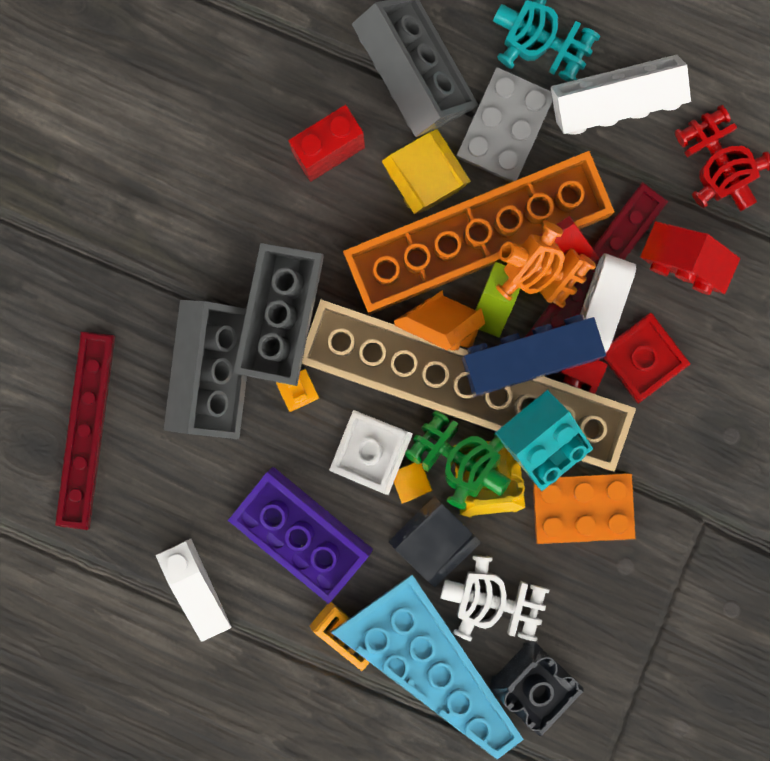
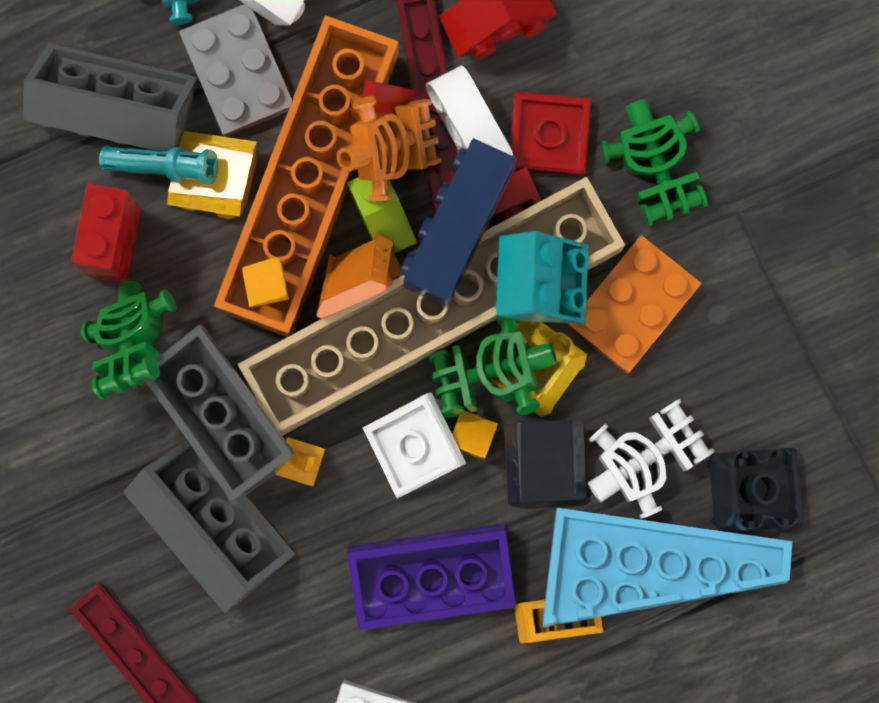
camera: 55 degrees left, 5 degrees down
none -> green piece [81,281,177,399]
none -> teal pin [99,146,218,185]
none -> light orange slope [242,257,289,307]
none -> green piece [601,99,708,227]

